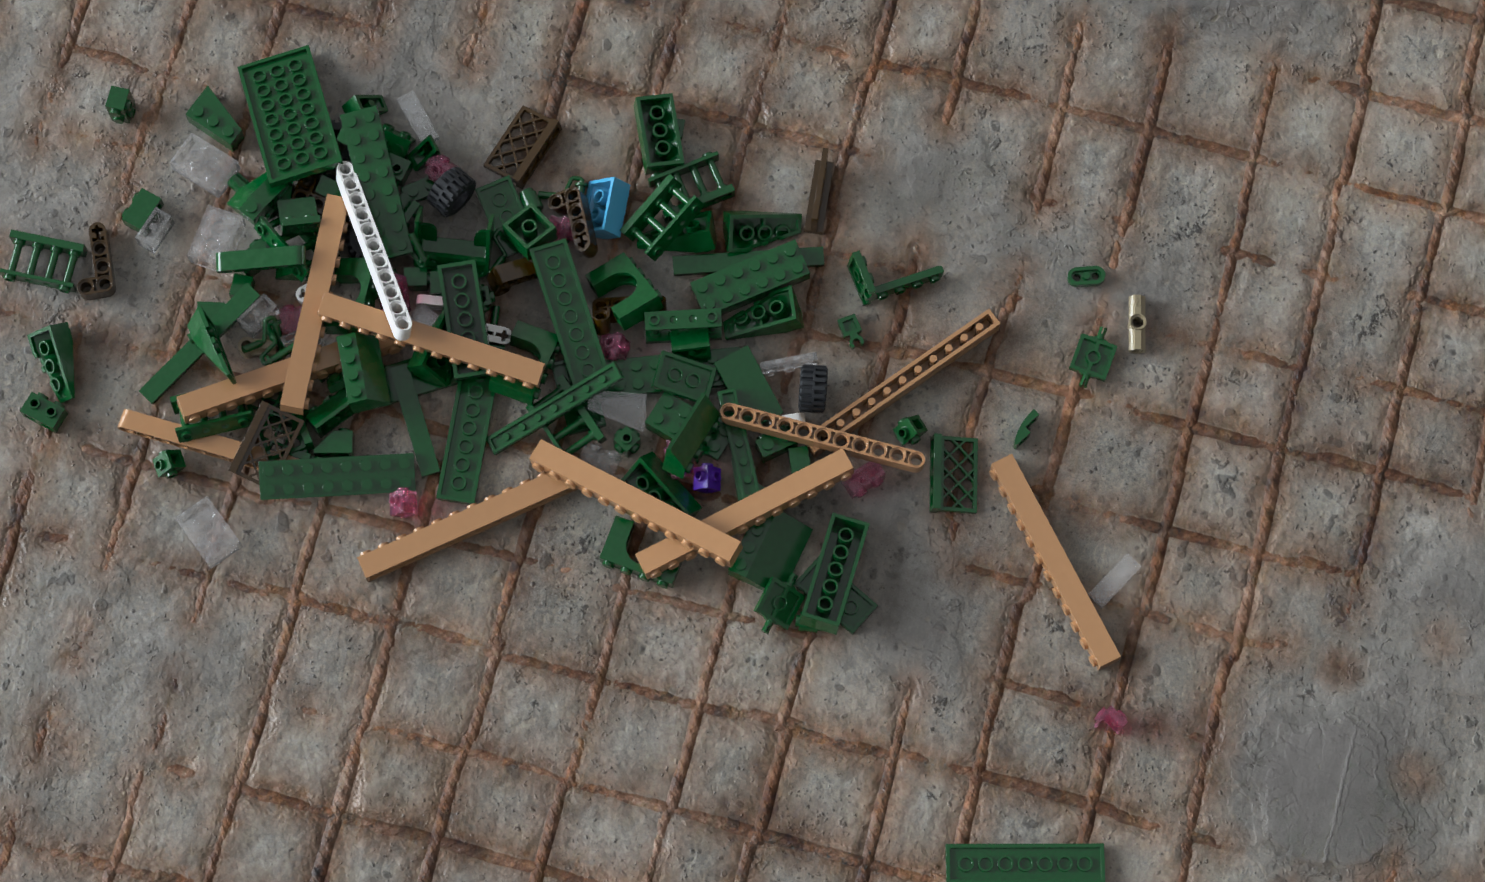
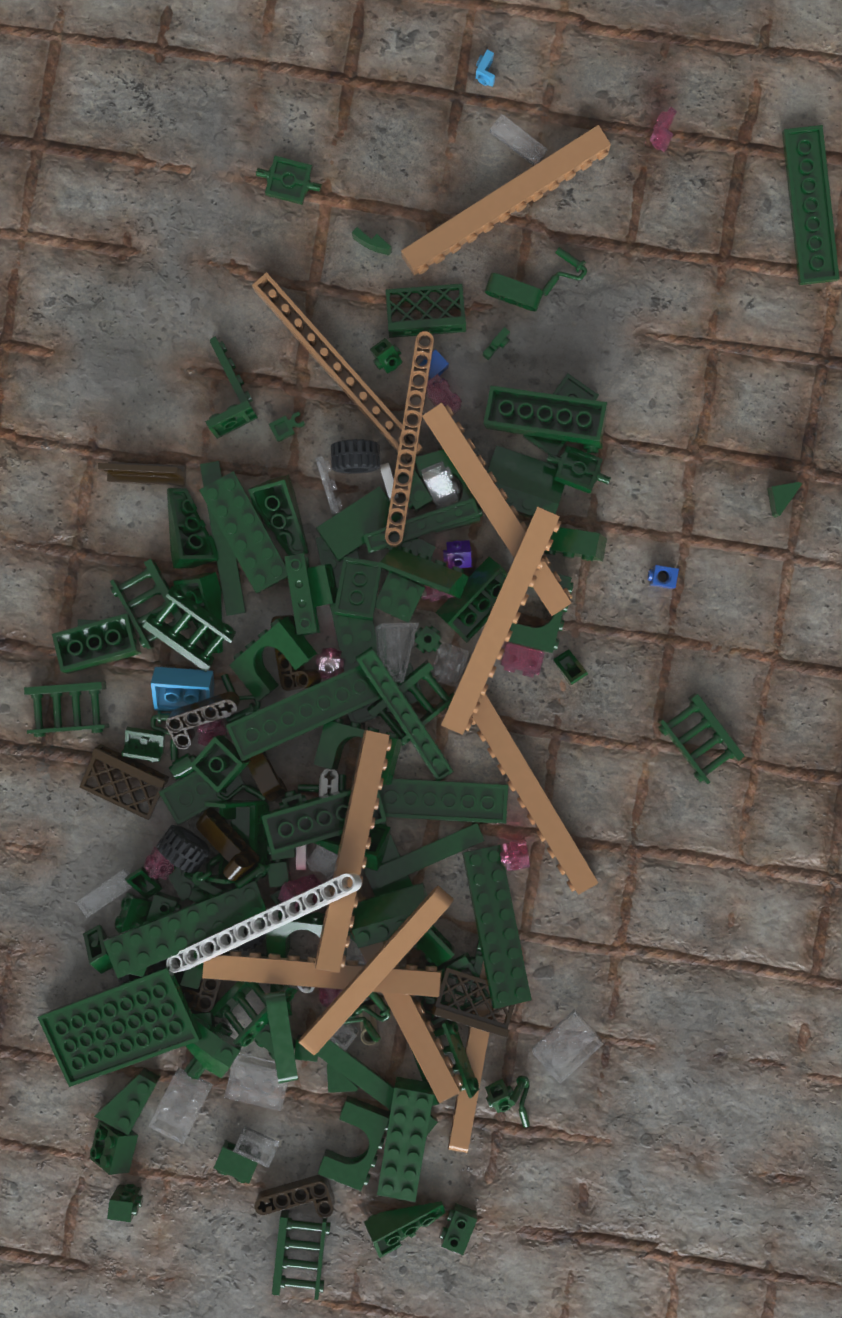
camera: 90 degrees left, 15 degrees up
dark green wedge [187,306,237,385] -> none
dark green bracket [277,197,321,236] -> none
dark green slope [314,428,355,458] -> none
dark green plate [1067,266,1105,287] -> none
dark tan piece [1127,295,1147,354] -> none
none -> dark green fence [24,682,109,737]
none -> dark green slope [90,1121,138,1175]
none -> dark green bracket [122,726,165,762]
none -> dark green piece [184,853,224,885]
none -> dark brown beam [196,808,259,881]
none -> dark green piece [221,674,261,724]
none -> medium nougat beam [298,886,454,1055]
none -> dark green arch [318,1095,390,1191]
none -> dark green brick [377,1076,434,1202]
none -> blue brick [419,349,449,383]
none -> clear brick [421,461,460,509]
none -> dark azure bracket [476,49,495,87]
none -> dark green plate [482,327,510,360]
none -> dark green beam [484,273,543,312]
none -> clear pink brick [500,643,545,678]
none -> dark green piece [508,1076,530,1127]
none -> dark green piece [542,247,587,296]
none -> dark green wedge [544,527,607,562]
none -> dark green slope [553,649,588,685]
none -> blue brick [647,565,679,589]
none -> dark green fence [657,693,745,784]
none -> dark green slope [767,482,802,518]

